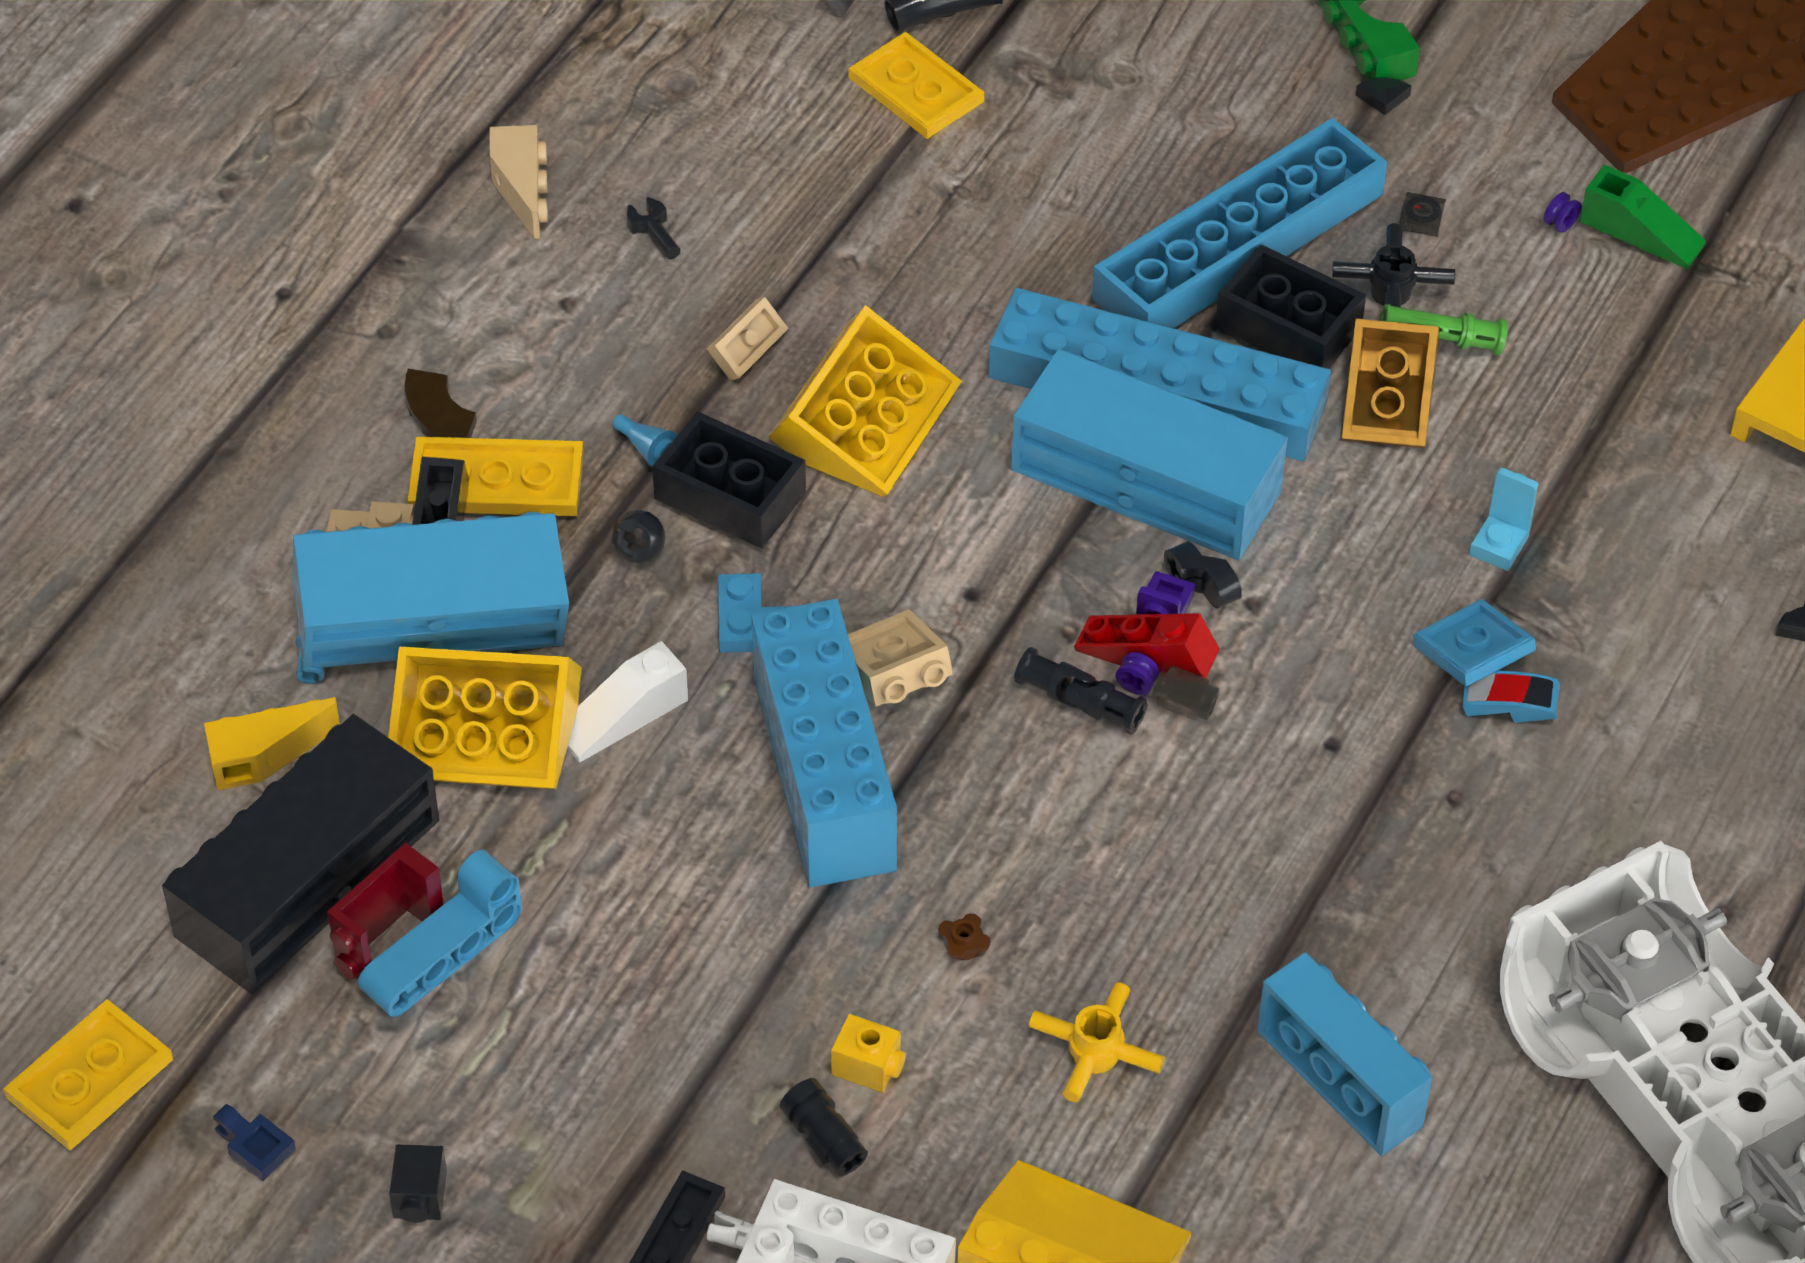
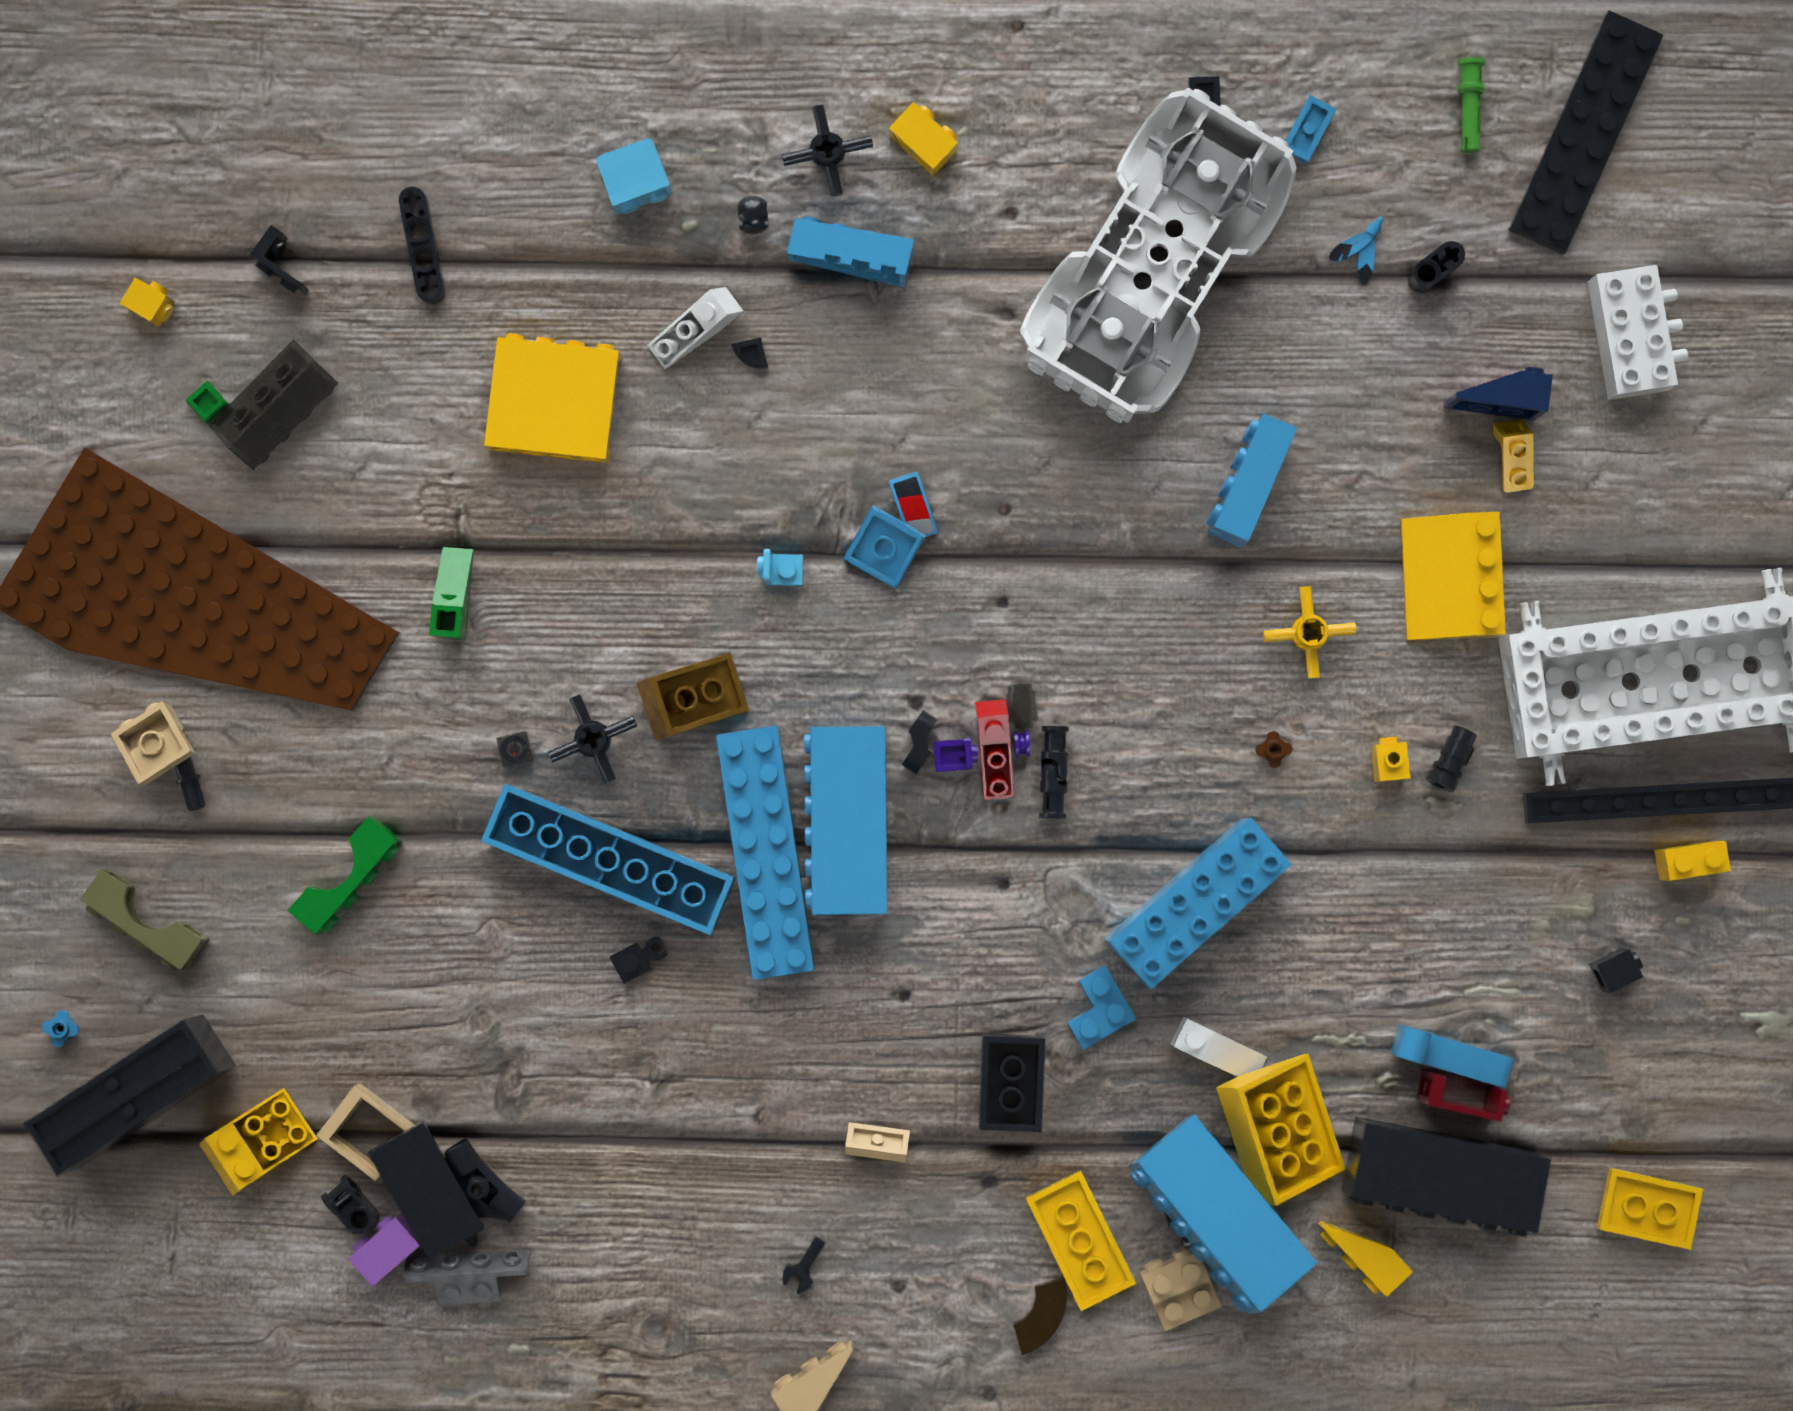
camera: 115 degrees left, 35 degrees up
dark blue plate [213,1104,296,1181] -> none
black brick [412,456,469,525] -> none
dark azure cone [612,414,678,467] -> none
black piece [612,510,665,563] -> none
yellow slope [768,305,962,497] -> none
yellow tile [848,31,985,139] -> none
tan plate [848,609,953,707] -> none
black brick [1215,244,1366,369] -> none
black tile [1356,78,1412,115] -> none
bright green pin [1380,304,1508,355] -> none
dark purple bush [1543,192,1582,233] -> none
none -> black plate [610,936,668,984]

